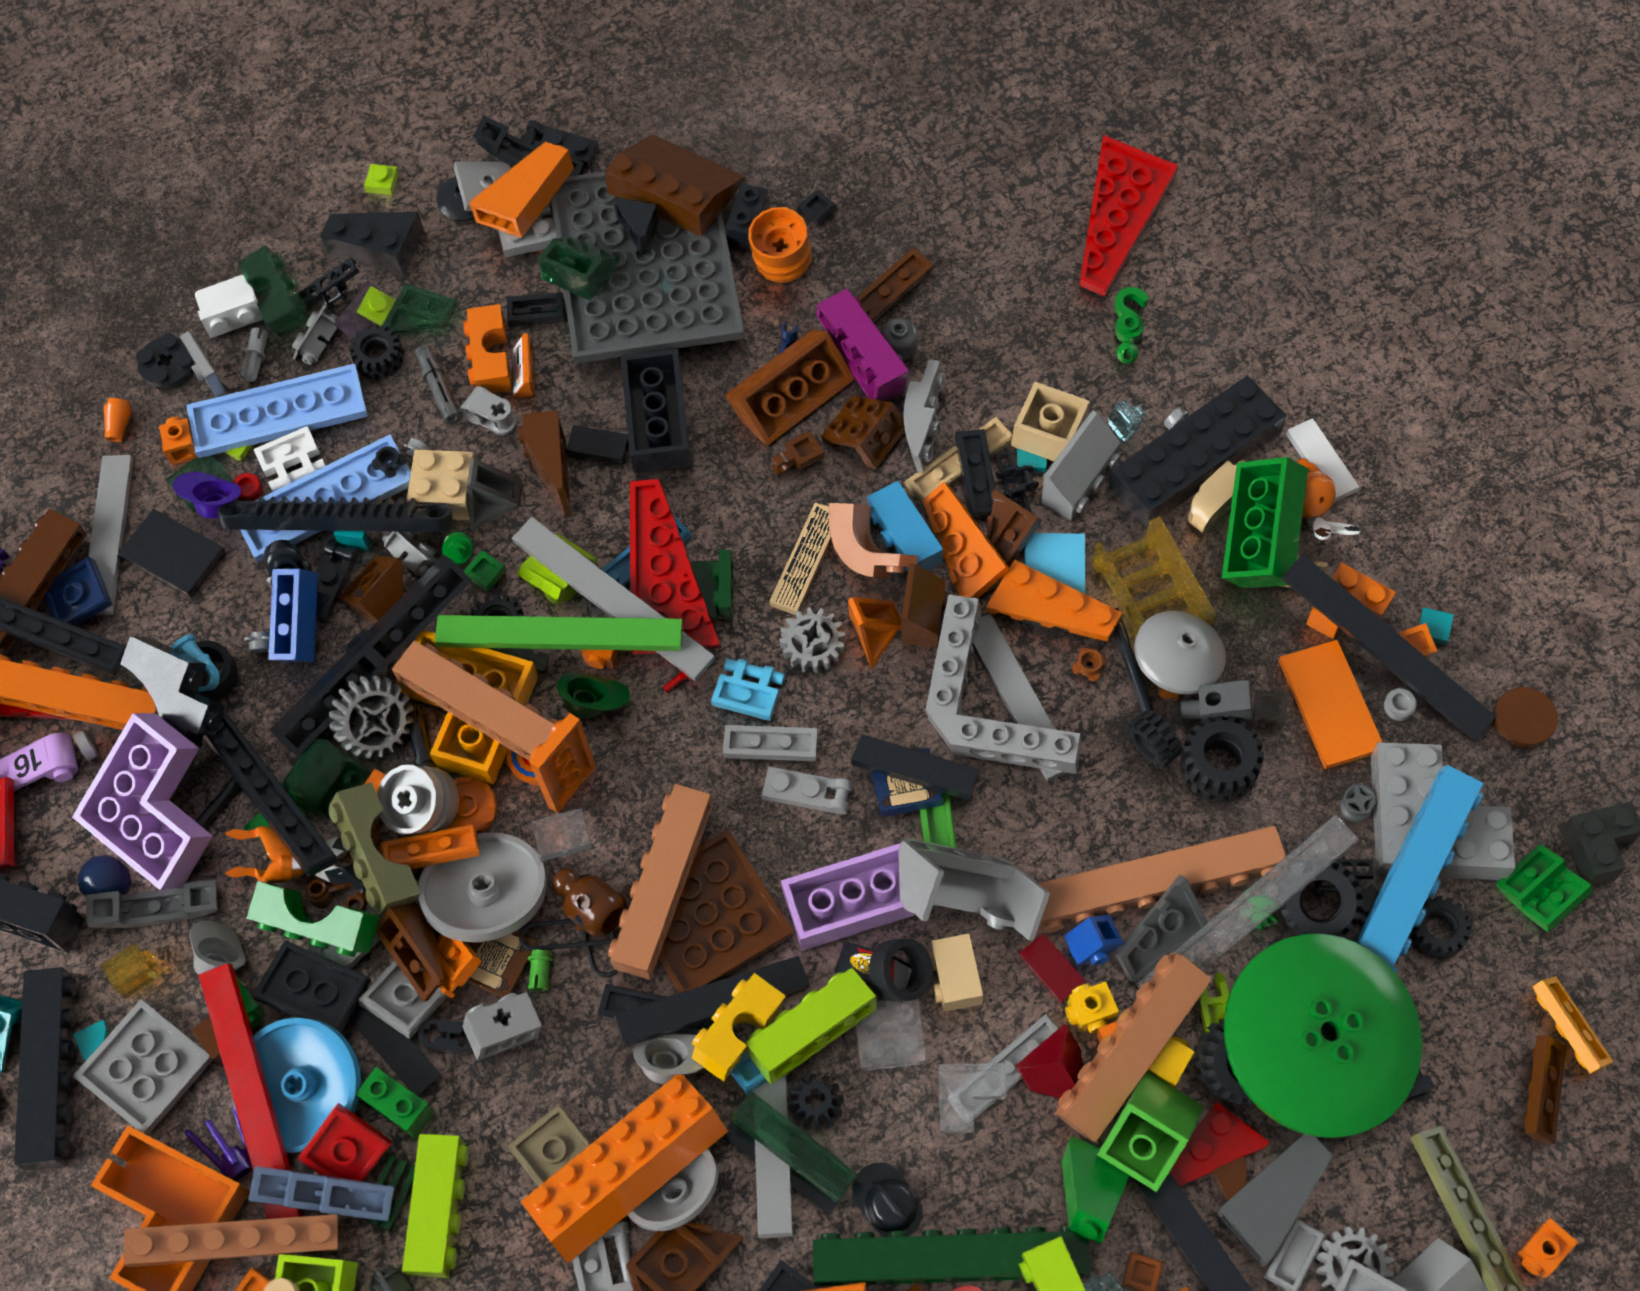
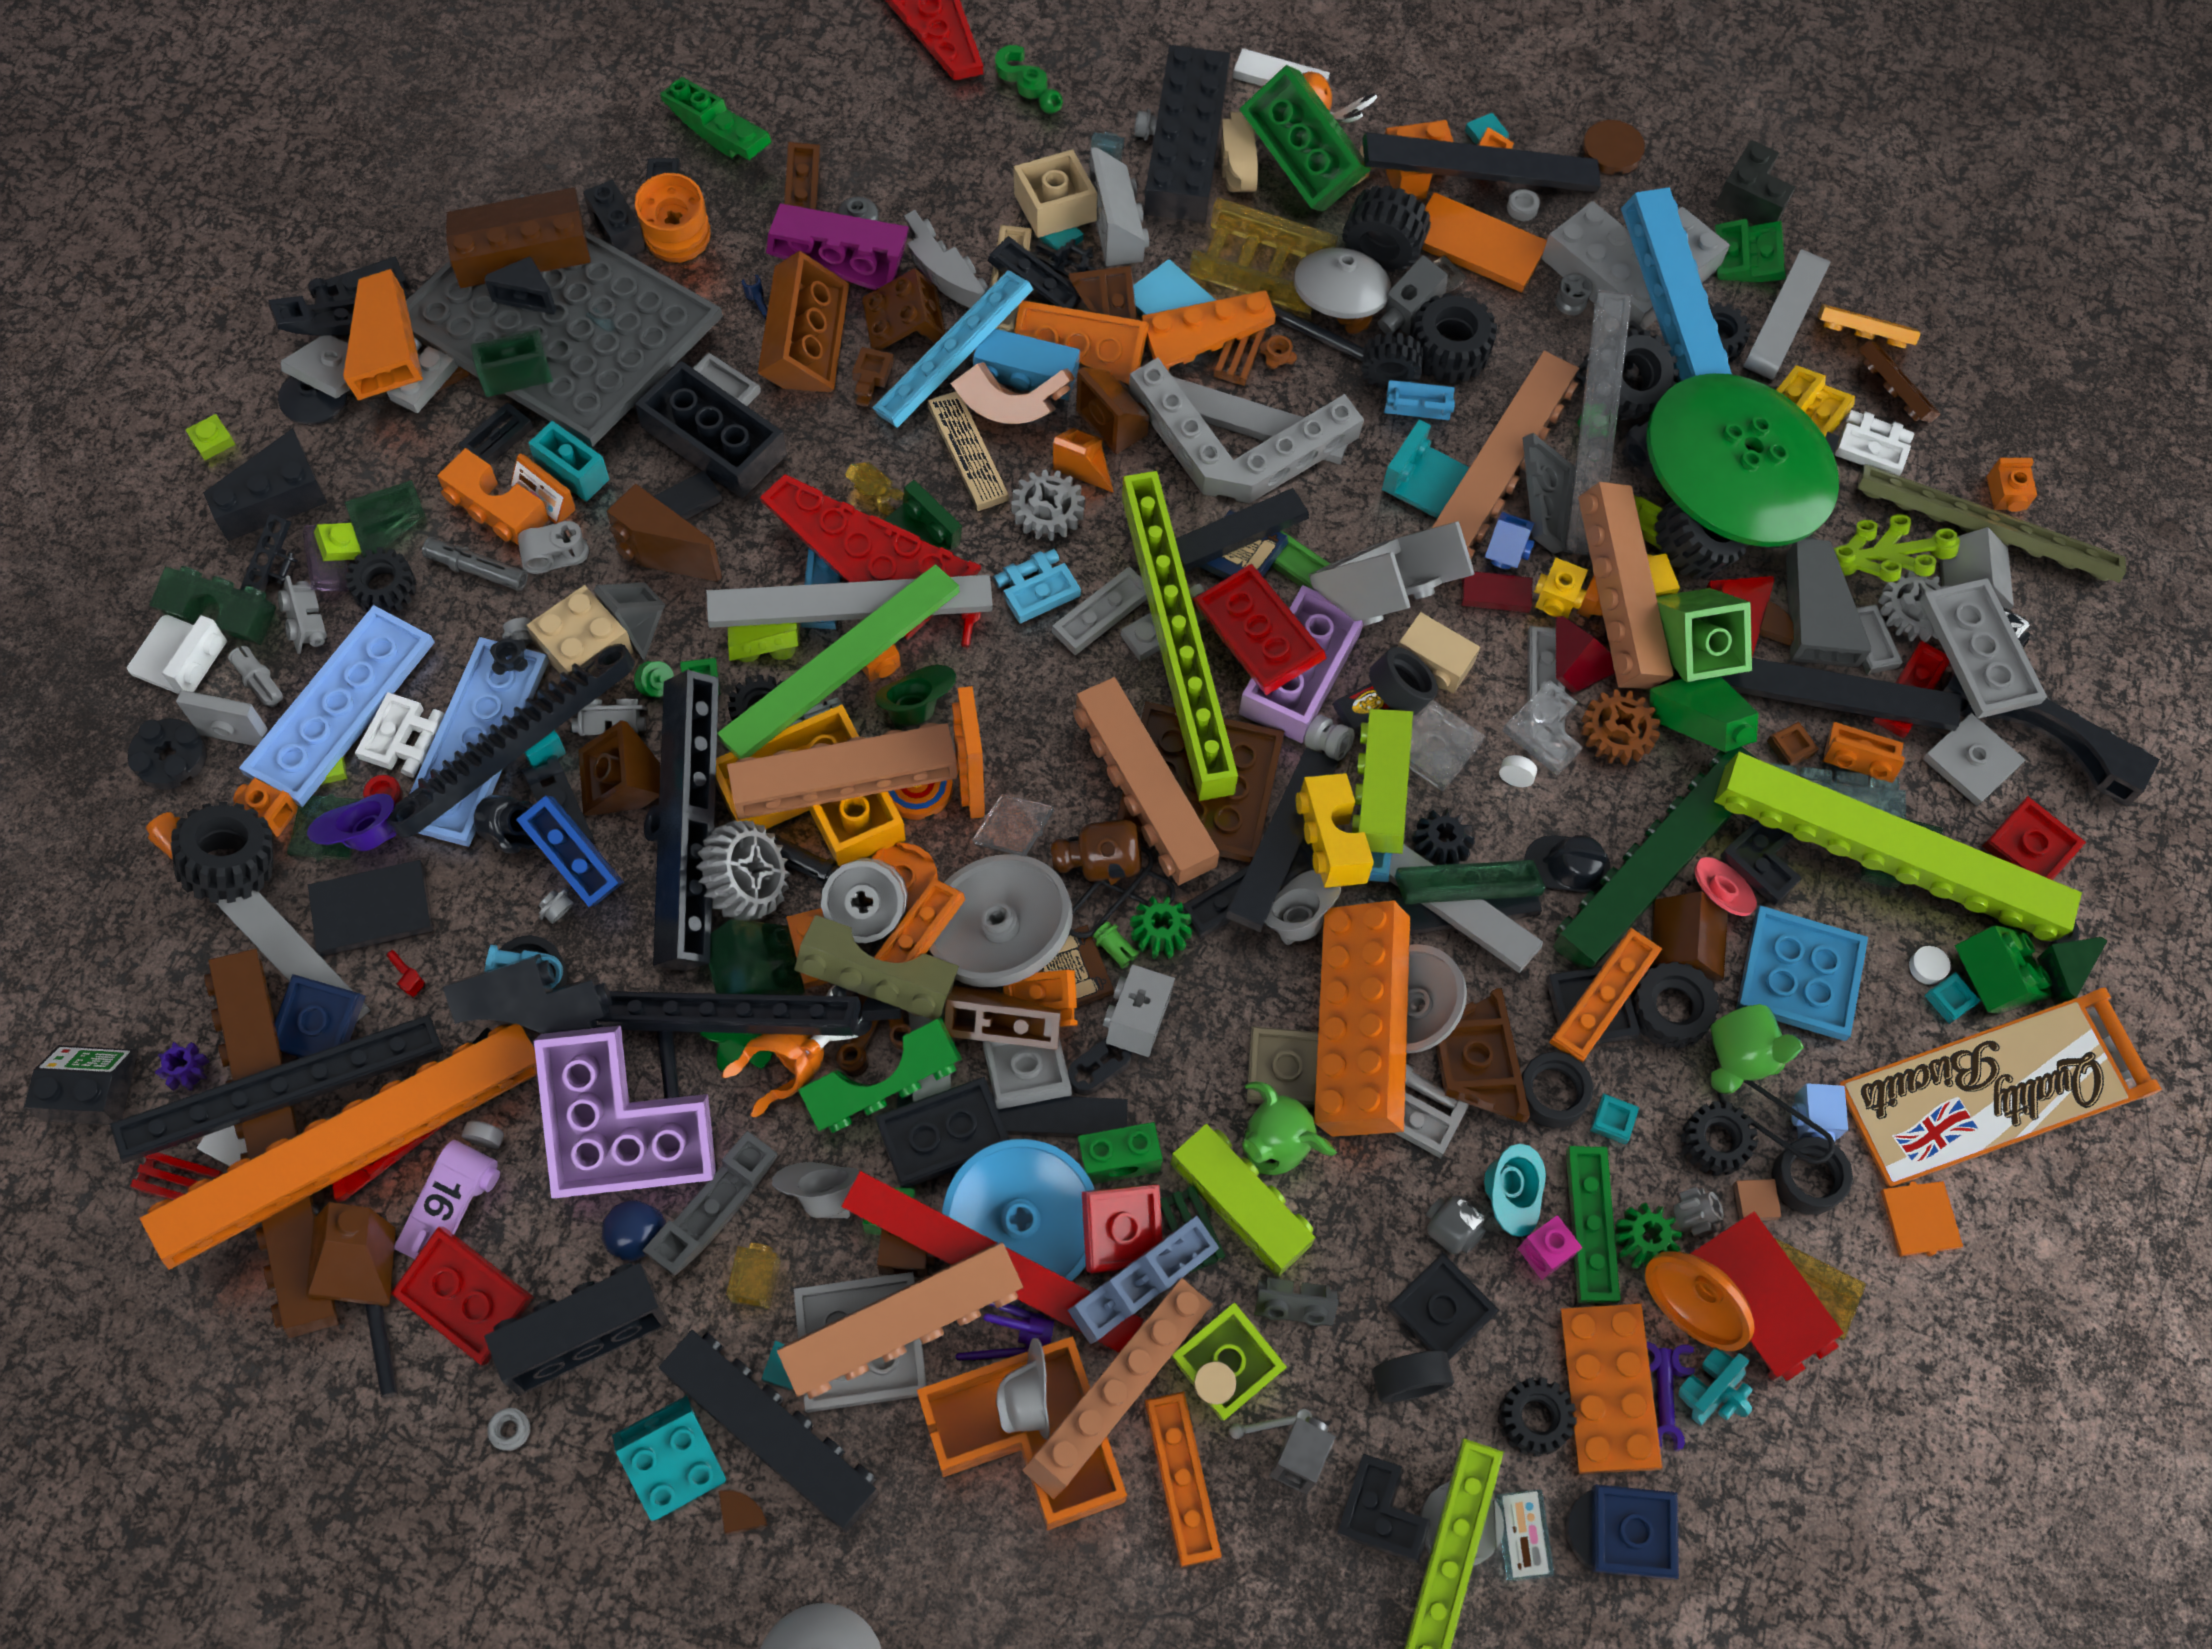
camera: 55 degrees left, 0 degrees up
none -> black tyre [171,802,274,903]
none -> red hand [386,950,425,997]
none -> teal brick [528,421,610,502]
none -> green slope [660,77,771,160]
none -> light grey tile [693,352,761,406]
none -> nougat brick [777,1241,1024,1399]
none -> clear yellow plate [845,462,904,515]
none -> medium azure tile [873,270,1033,428]
none -> light grey piece [996,1338,1050,1439]
none -> lime brick [1122,471,1238,801]
none -> green gear [1130,895,1192,960]
none -> red tile [1193,563,1327,695]
none -> dark orange tile [1214,329,1266,386]
none -> bright green piece [1242,1081,1337,1176]
none -> light grey wheel [1305,714,1354,761]
none -> black tyre [1342,185,1431,272]
none -> teal bracket [1381,419,1470,518]
none -> dark azure hinge [1384,380,1455,420]
none -> white tile [1499,755,1537,787]
none -> dark orange gear [1581,689,1660,765]
none -> light grey beam [1743,249,1831,380]
none -> yellow slope [1776,365,1855,436]
none -> white plate [1834,410,1915,476]
none -> lime plant [1834,514,1960,582]

